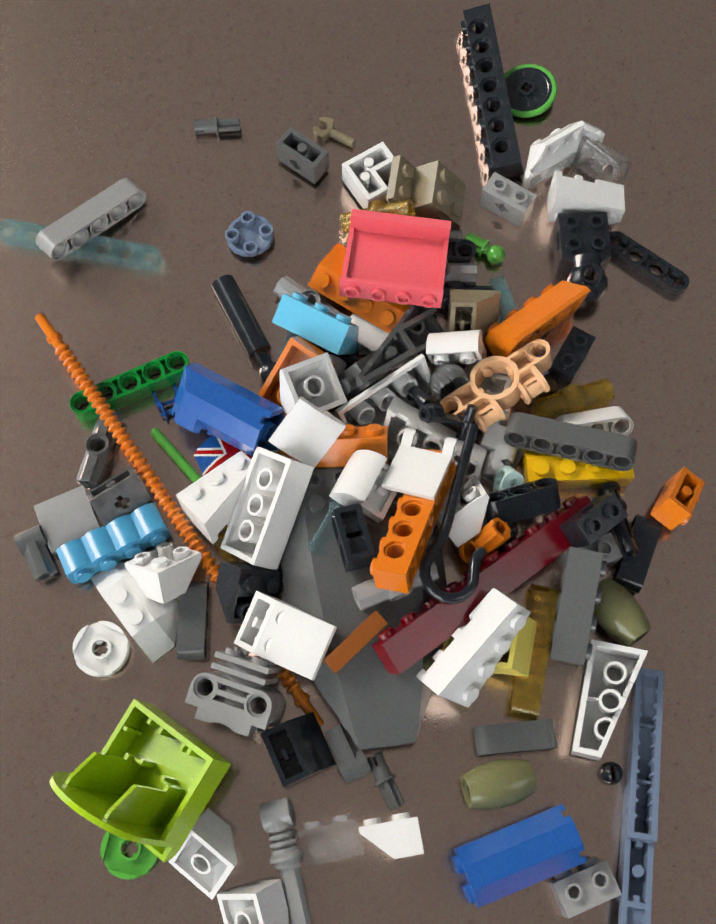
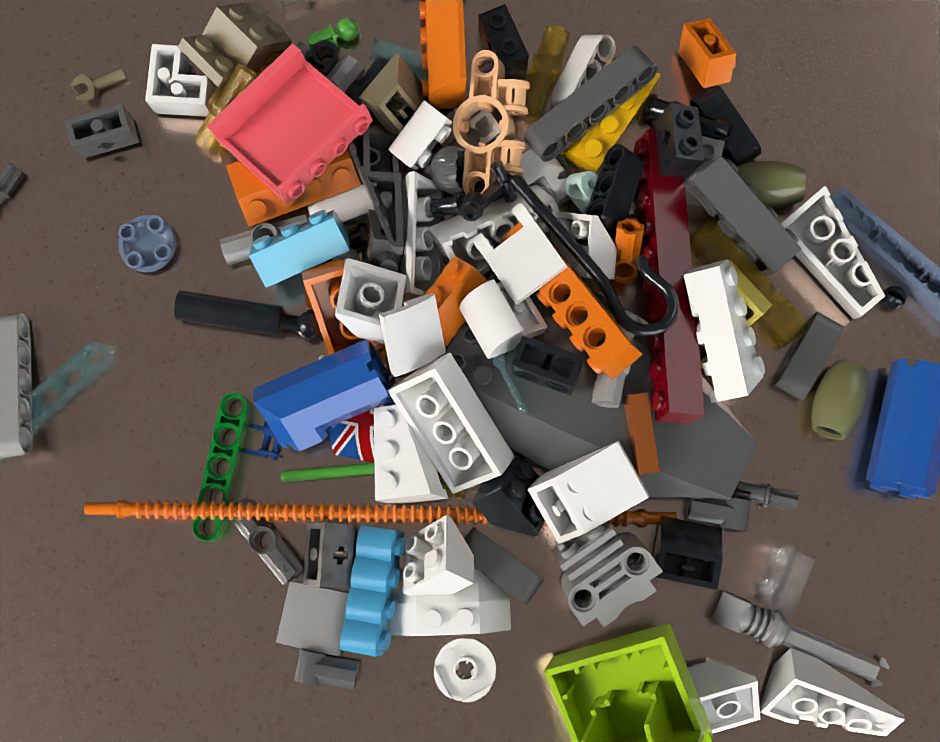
camera: 50 degrees left, 10 degrees up
white slope [358,812,424,859] -> none

